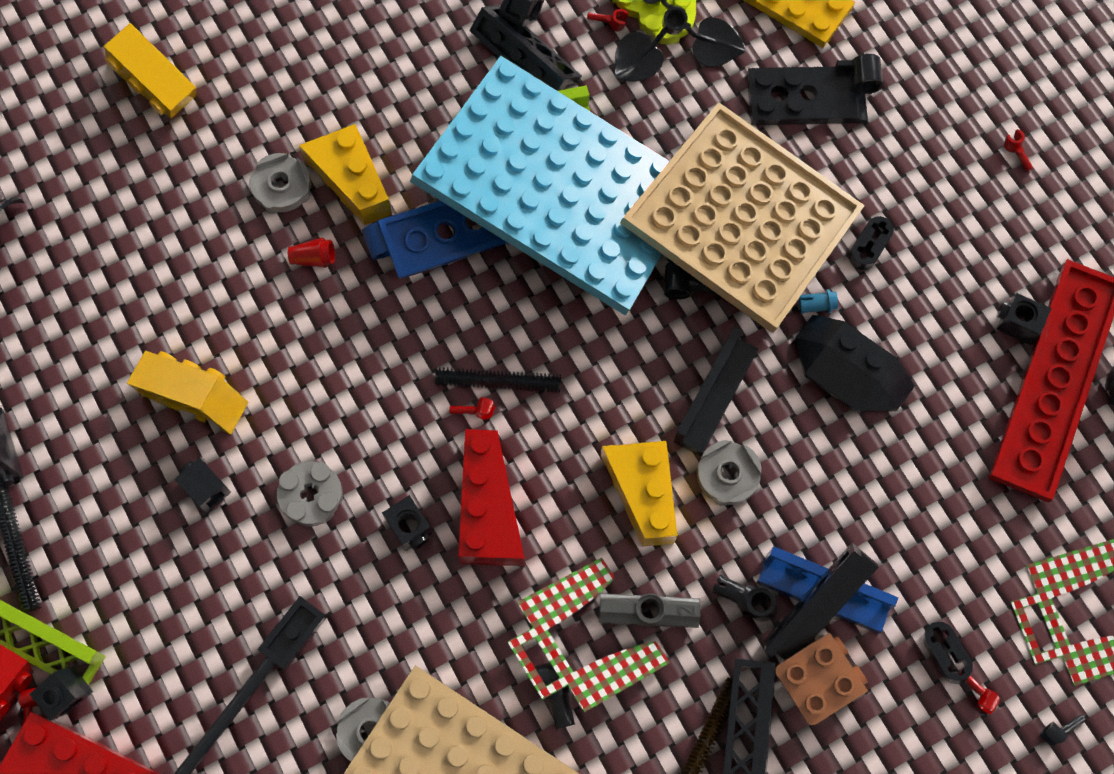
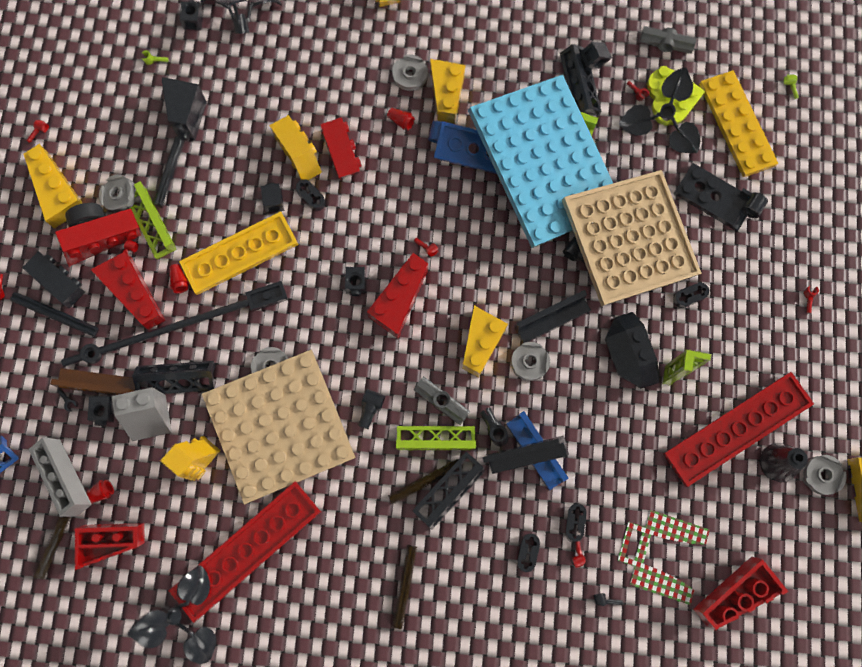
camera: 35 degrees right, 5 degrees up
black brick [29,666,93,721] -> none
light grey plate [277,461,343,527] -> none
black axle [435,367,561,393] -> none
piece [508,558,670,712] -> none
nougat bracket [775,633,868,725] -> none
dark azure pin [798,289,838,314] -> none
black brick [996,293,1052,345] -> none
none -> red cone [169,264,189,293]
none -> yellow plate [179,211,298,295]
none -> black beam [296,179,325,211]
none -> red wedge [320,117,362,179]
none -> lime fence [396,426,476,450]
none -> black beam [517,534,540,572]
none -> lime fence [662,350,711,385]

